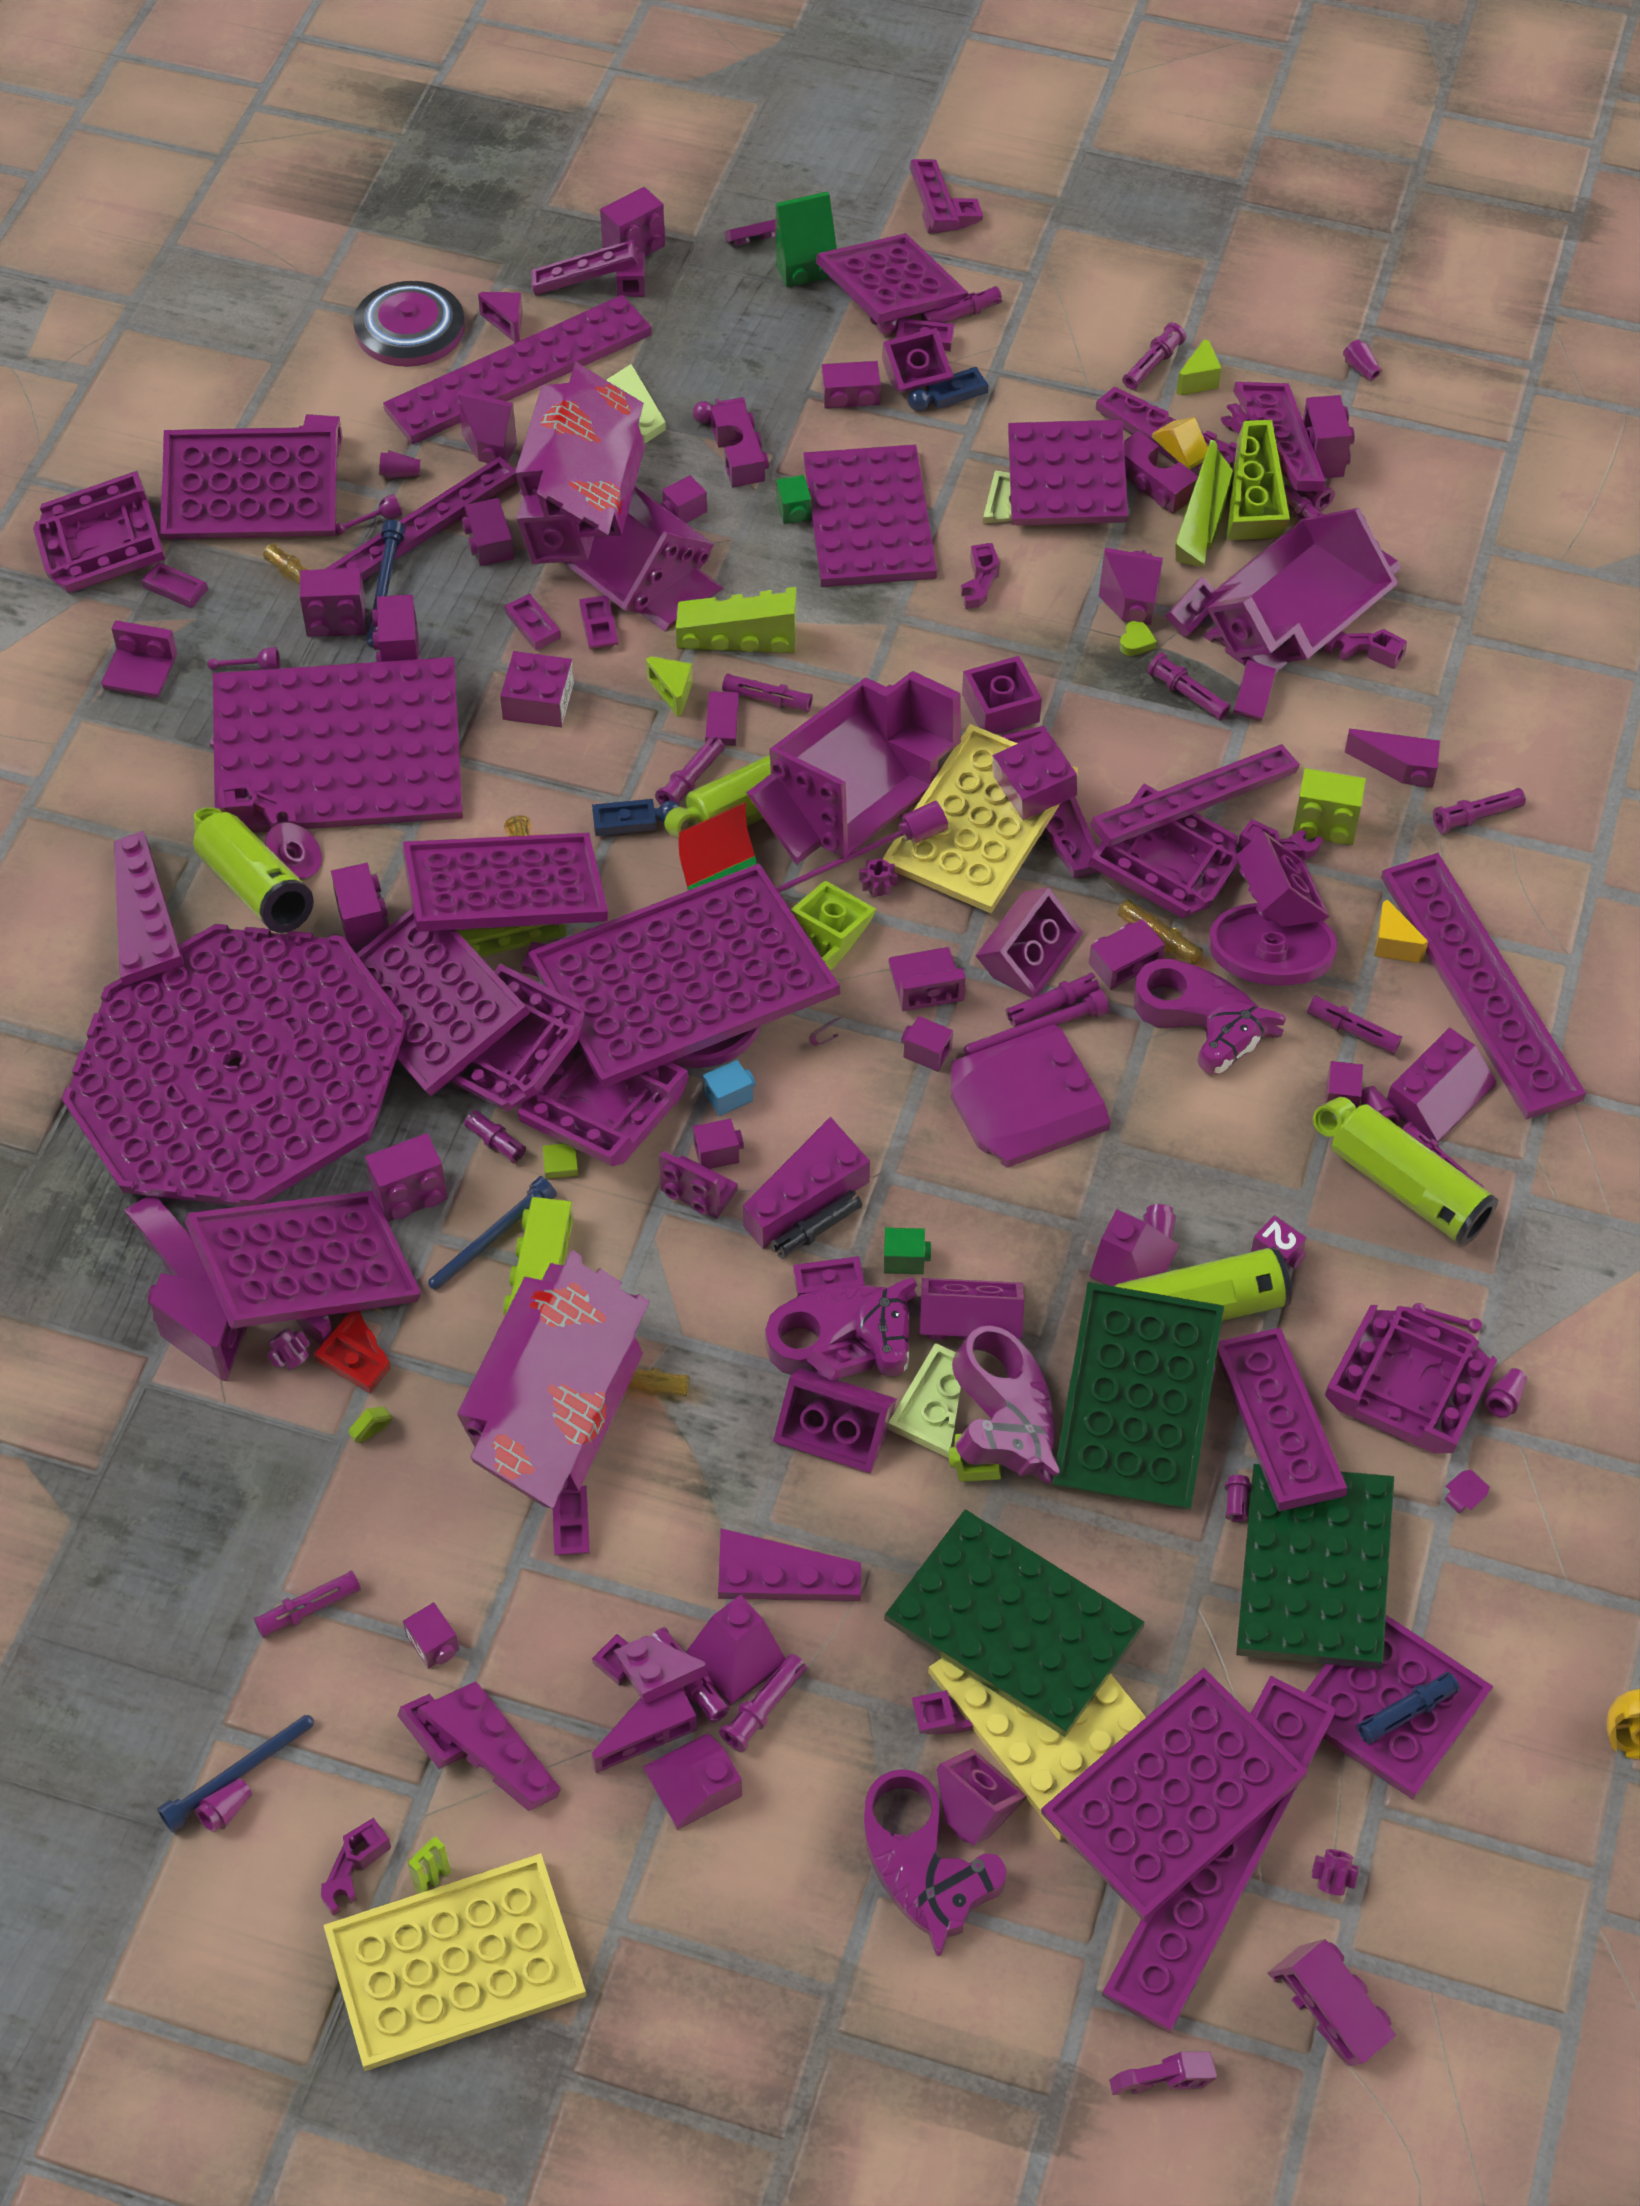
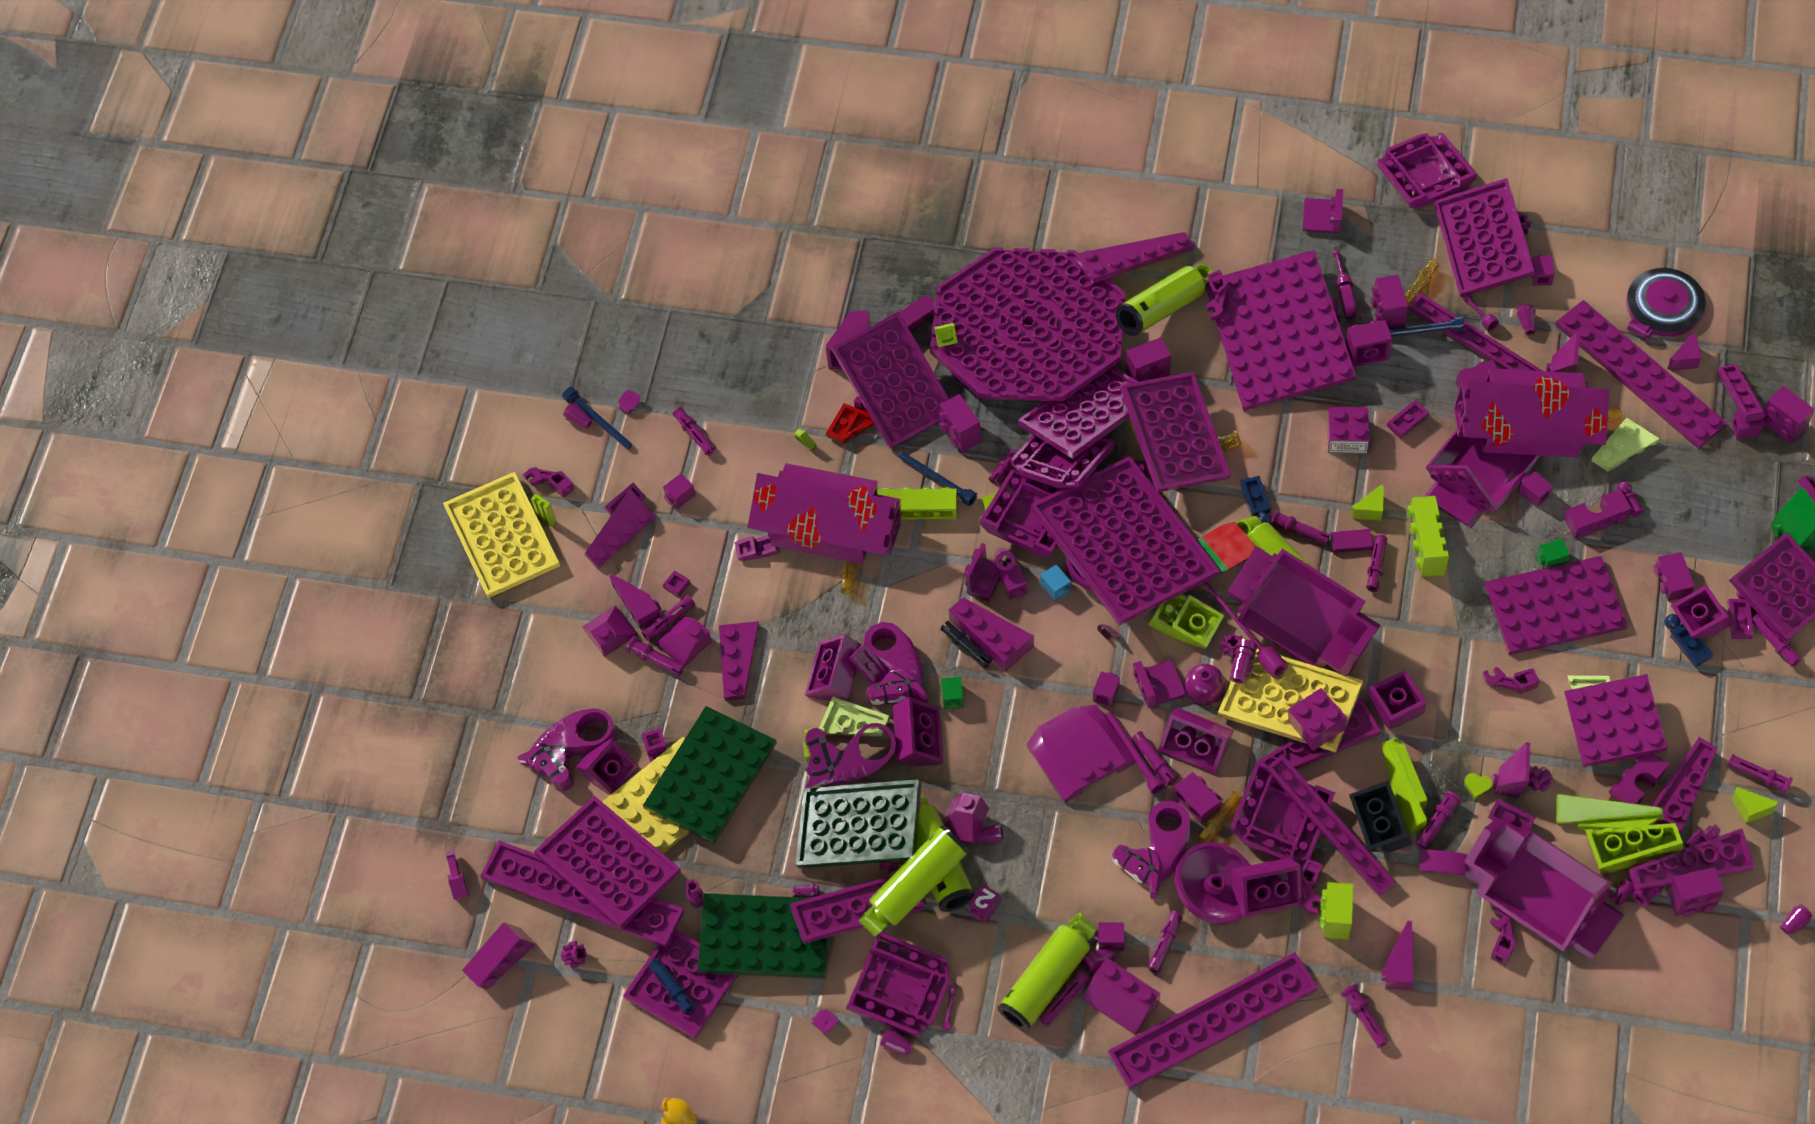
camera: 90 degrees right, 5 degrees up
magenta tile [142,562,208,609] -> none
magenta dish [265,823,322,880] -> none
magenta gear [266,1328,311,1370] -> none
magenta slope [579,595,618,649] -> none
magenta wing [614,1635,708,1704] -> none
magenta plate [793,1256,865,1297] -> none
yellow slope [1152,417,1208,469] -> none
yellow slope [1374,900,1428,963] -> none
none -> magenta piece [618,390,641,414]
none -> magenta pin [686,880,704,908]
none -> lime piece [859,825,969,936]
none -> lime tile [934,323,958,347]
none -> magenta axle [994,548,1015,571]
none -> magenta cylinder [1185,664,1225,705]
none -> magenta axle [1230,639,1258,684]
none -> magenta beam [1339,284,1356,318]
none -> black slope [1349,780,1412,852]
none -> lime wedge [1381,737,1427,834]
none -> magenta pin [1627,319,1654,340]

